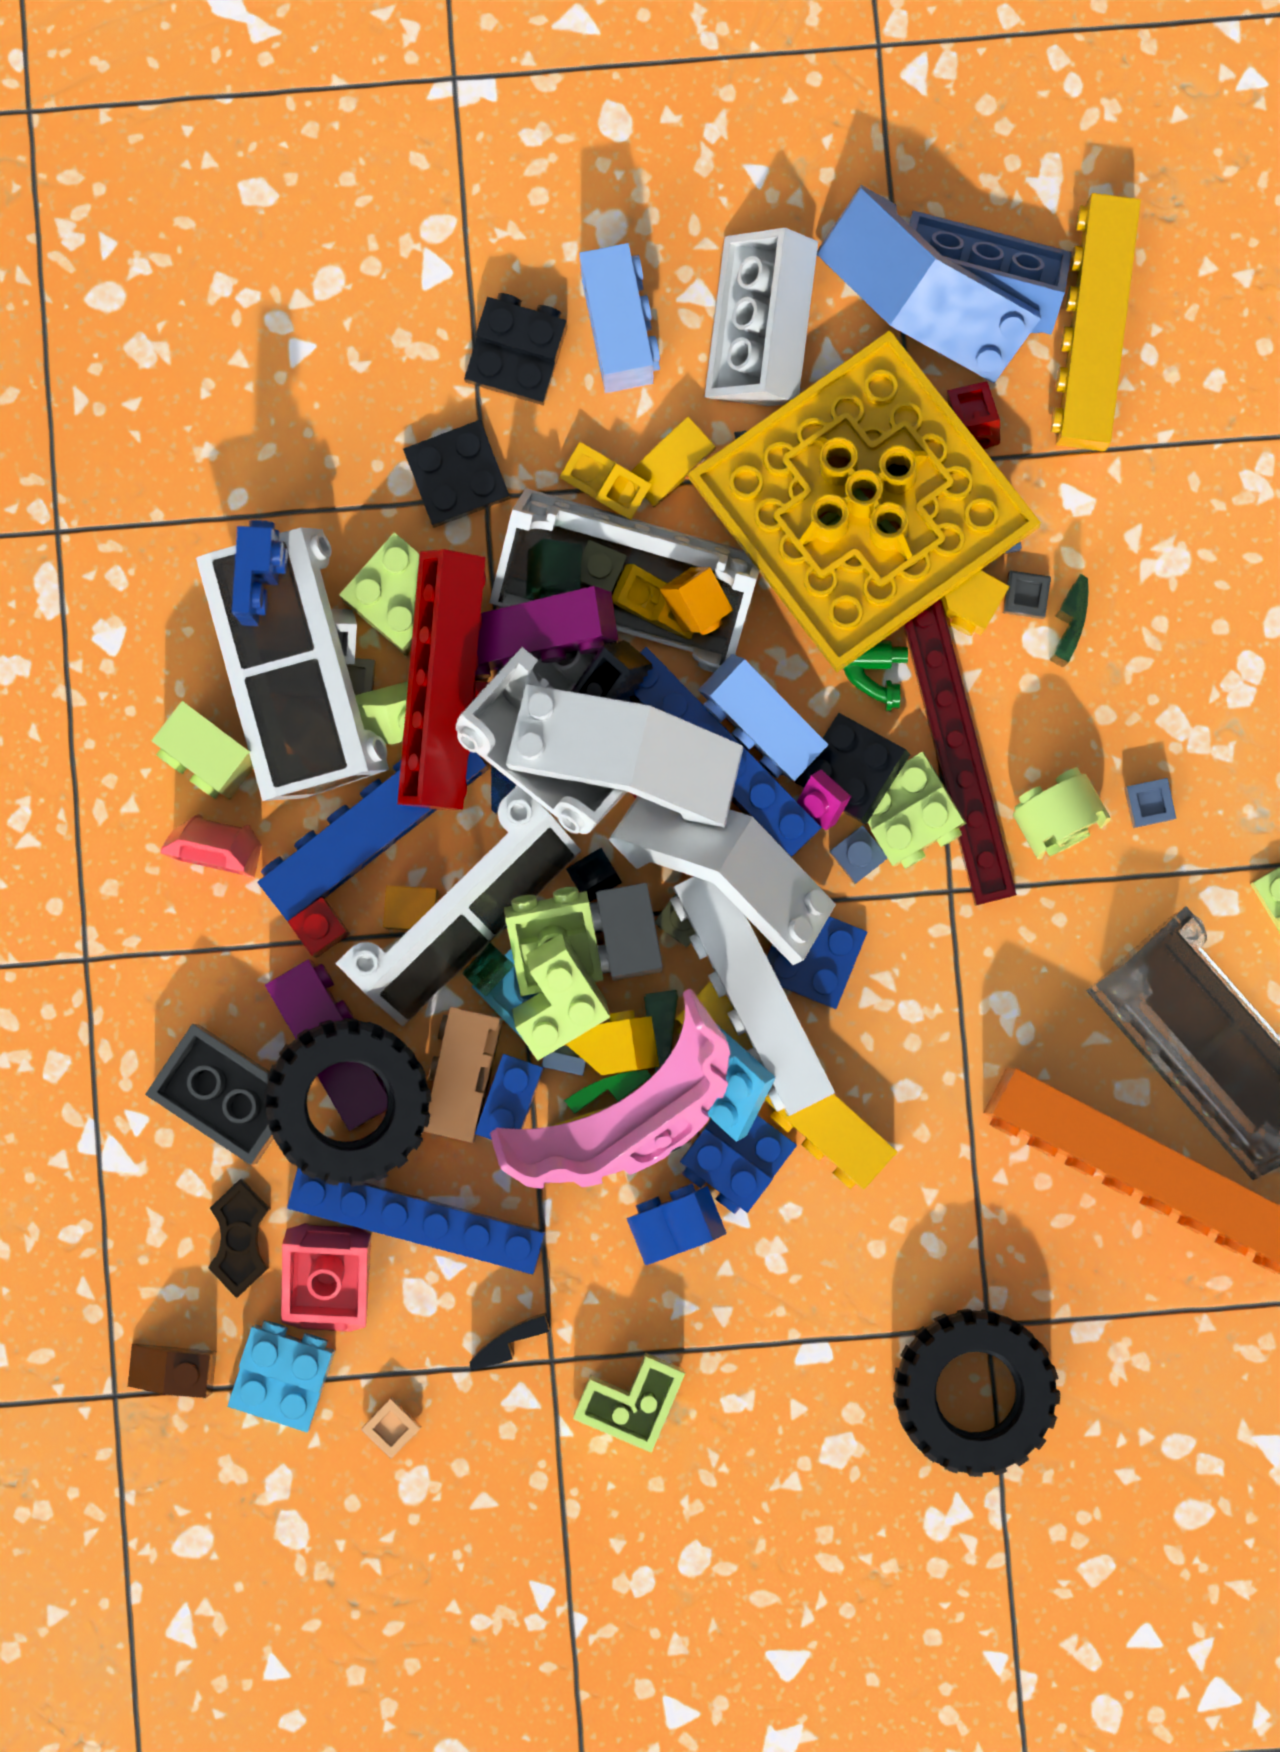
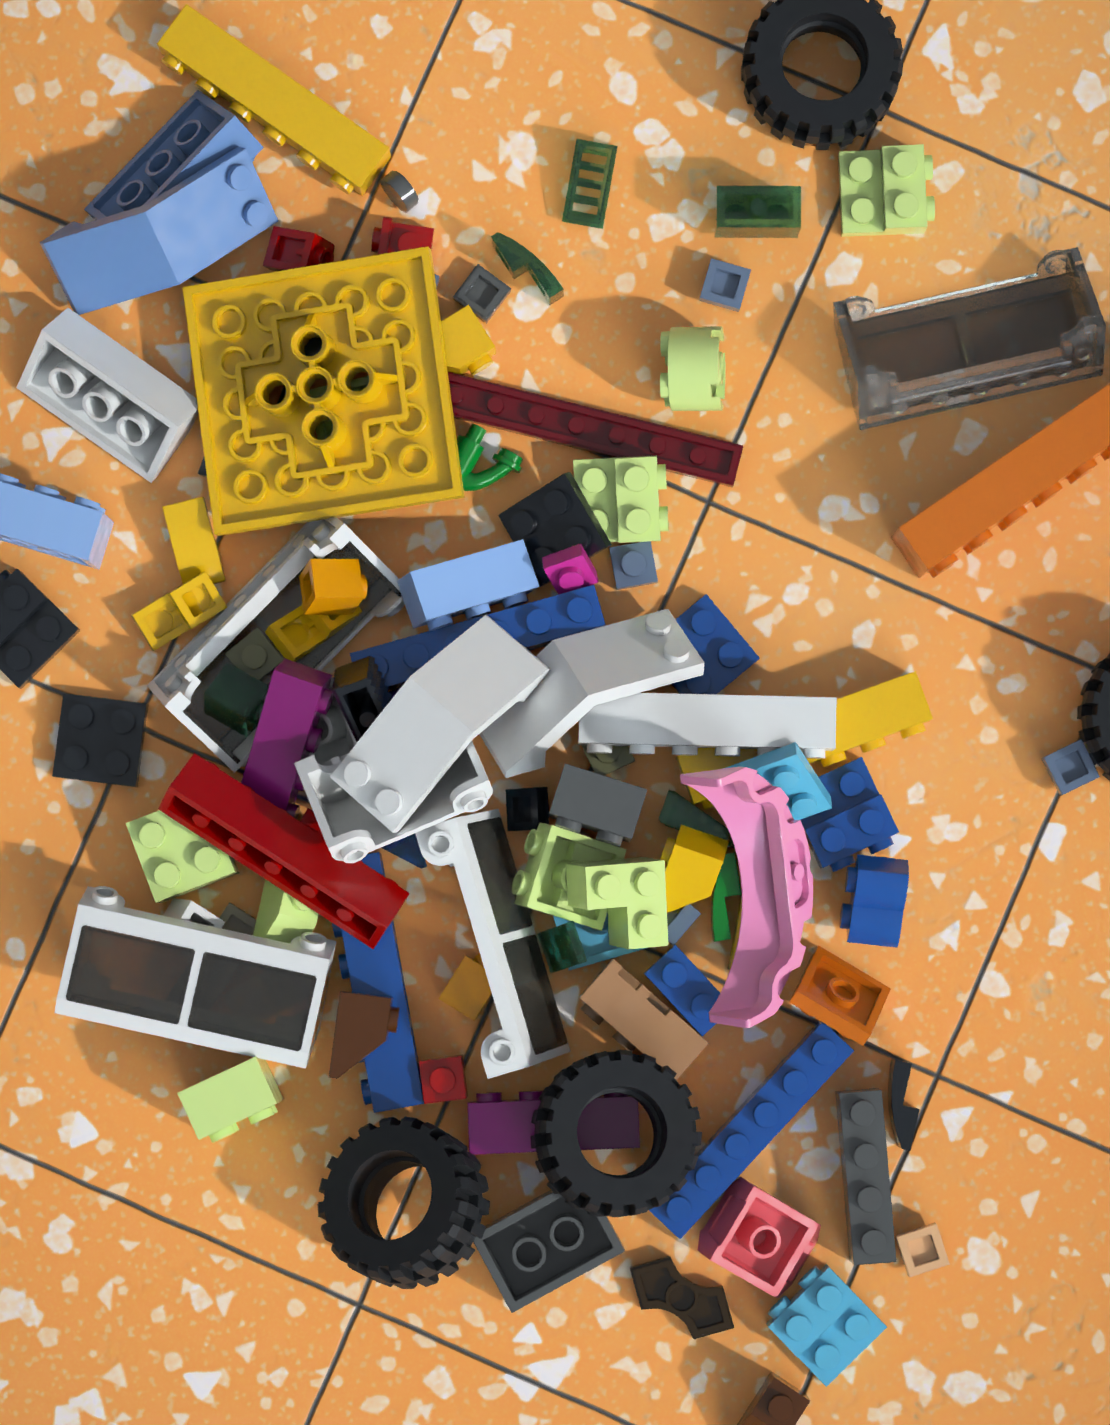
camera: 60 degrees left, 0 degrees up
coral slope [161,814,262,877] -> none
blue plate [232,520,288,626] -> none
yellowish green brick [573,1353,685,1453] -> none
none -> black tyre [317,1116,490,1289]
none -> reddish brown slope [329,991,400,1079]
none -> red bracket [371,217,435,255]
none -> dark grey tile [380,170,419,213]
none -> clear green slope [562,138,618,229]
none -> clear green brick [715,186,801,238]
none -> orange plate [790,945,891,1046]
none -> dark grey brick [835,1088,897,1265]
none -> sand blue plate [1041,739,1100,796]

